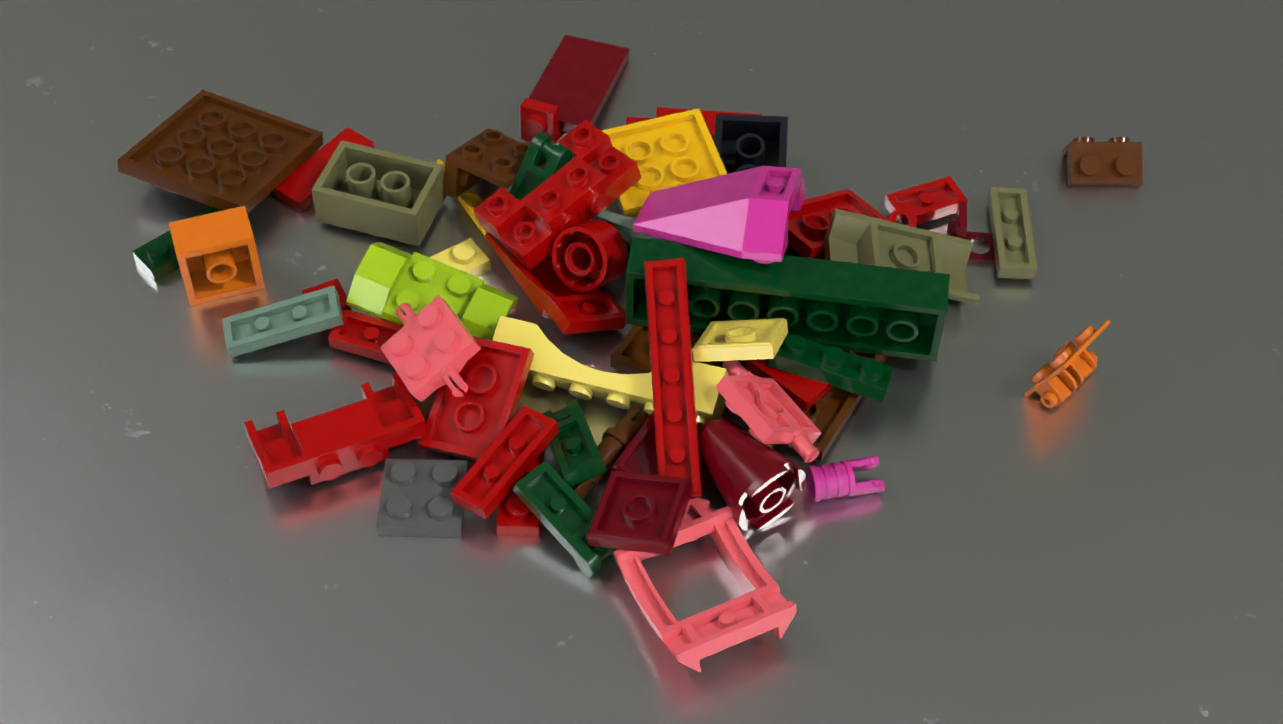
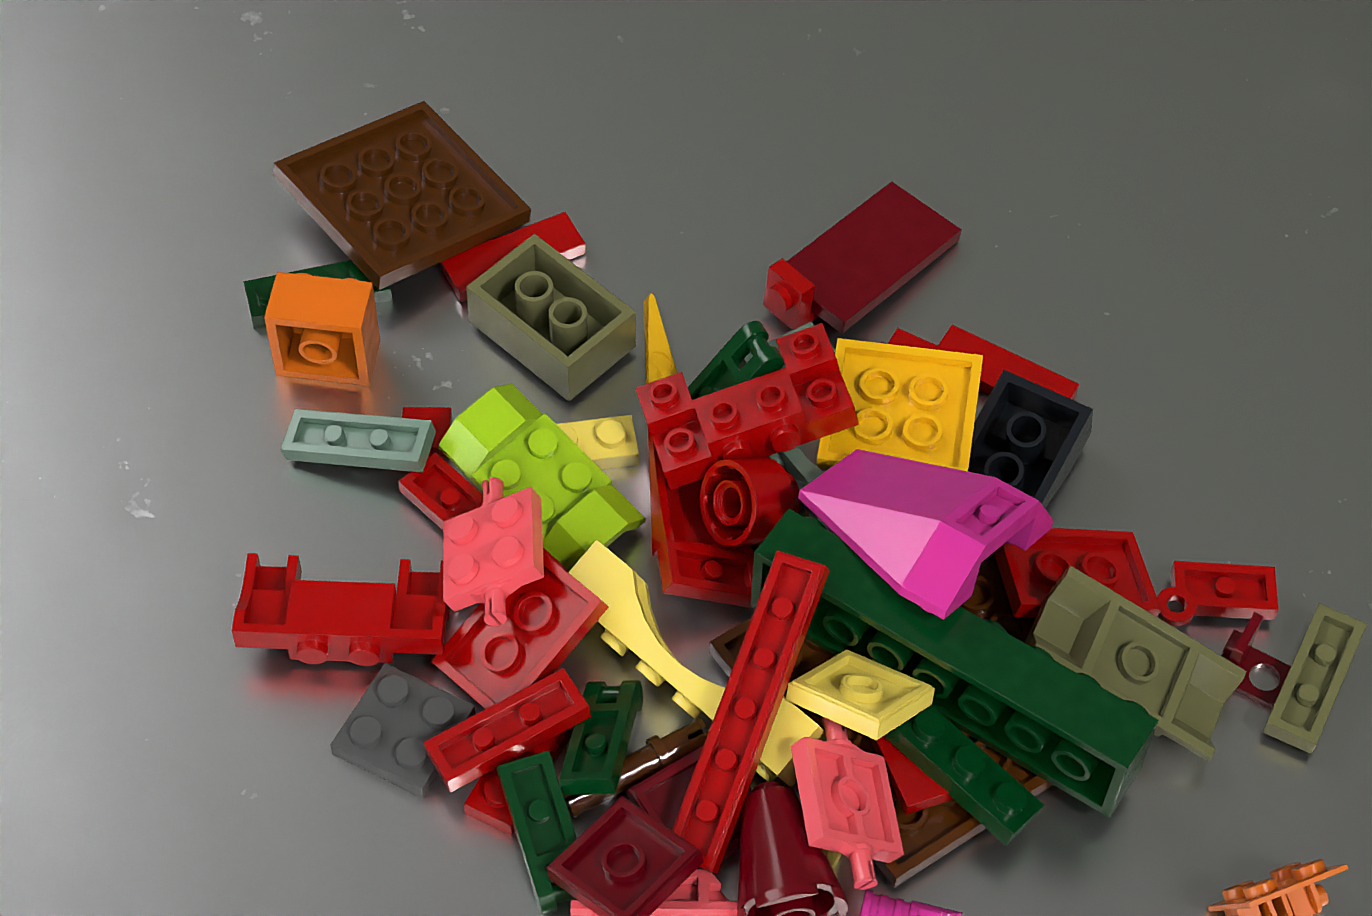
camera: 25 degrees right, 5 degrees up
reddish brown bracket [443,128,546,198] -> none

